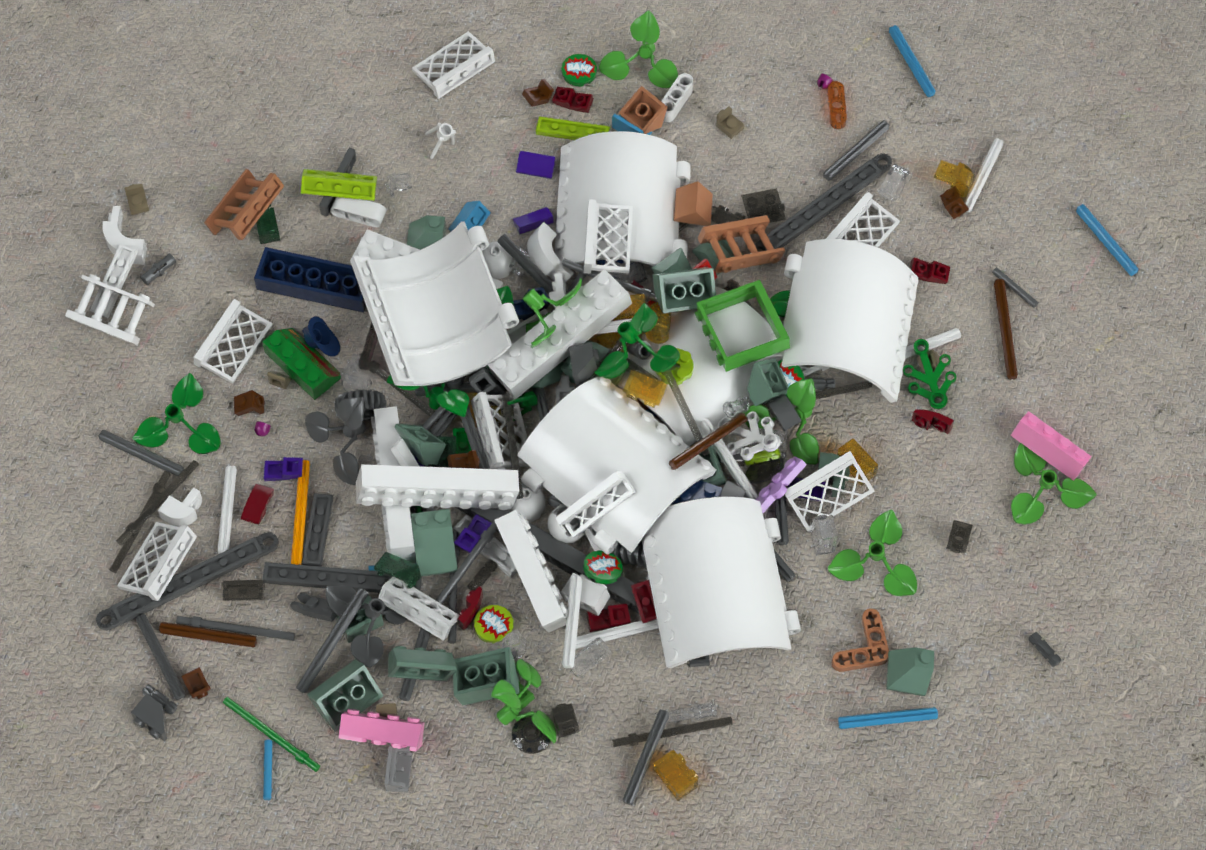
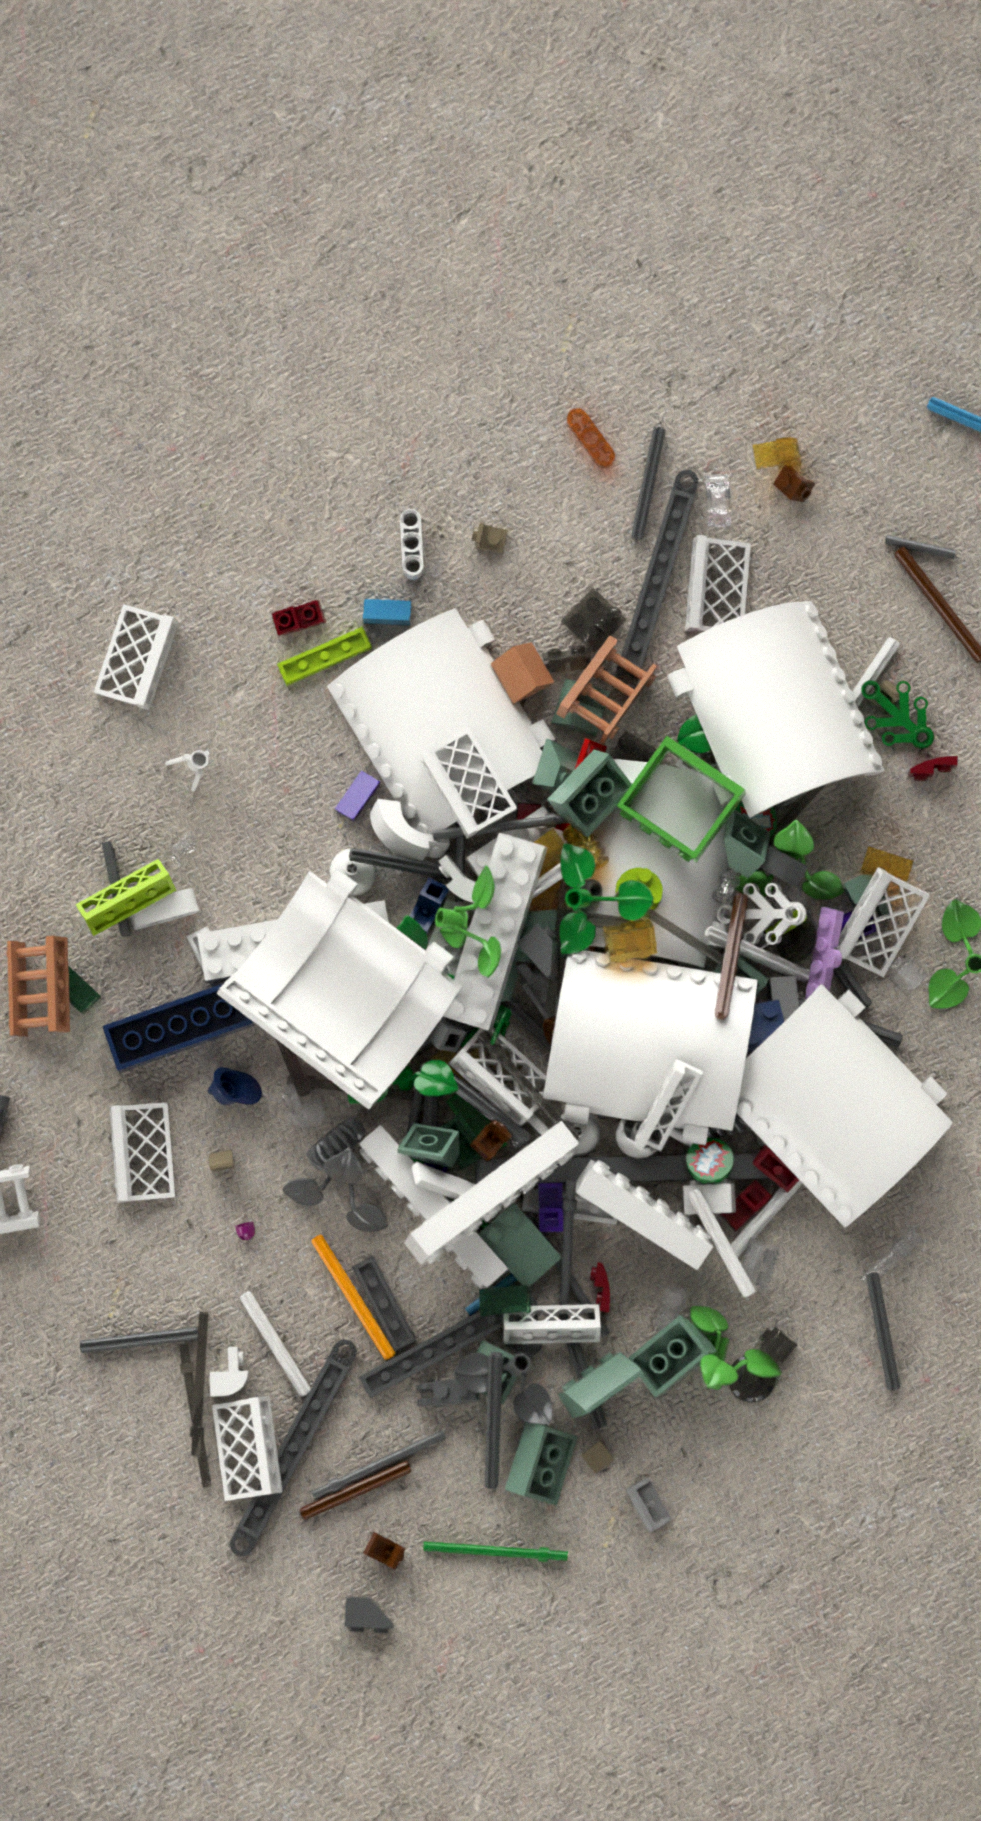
camera: 30 degrees left, 20 degrees up
green plant [132,373,221,454] -> none
dark grey axle [136,614,186,700] -> none
dark grey axle [142,684,177,714] -> none
clear smoke hinge [223,580,265,601] -> none
reddish brown bracket [234,390,265,416] -> none
dark red slope [241,484,274,525] -> none
green slope [262,328,343,400] -> none
dark azure bar [263,740,273,800] -> none
dark purple slope [264,457,303,481] -> none
bright pink wedge [339,709,425,752] -> none
sand green slope [407,215,446,250] -> none
dark azure panel [448,201,491,232] -> none
clear smoke axle [467,559,497,591] -> none
tile [474,605,514,644] -> none
dark purple slope [516,151,556,179] -> none
reddish brown bracket [522,79,554,107] -> none
tile [561,54,597,87] -> none
bright green plant [599,10,678,88] -> none
clear smoke bar [612,717,733,747] -> none
nougat slope [618,86,668,134] -> none
clear yellow brick [653,749,699,801] -> none
magenta hinge [817,73,833,89] -> none
dark azure axle [889,25,936,97] -> none
dark red slope [910,257,950,284] -> none
white axle [964,138,1004,212] -> none

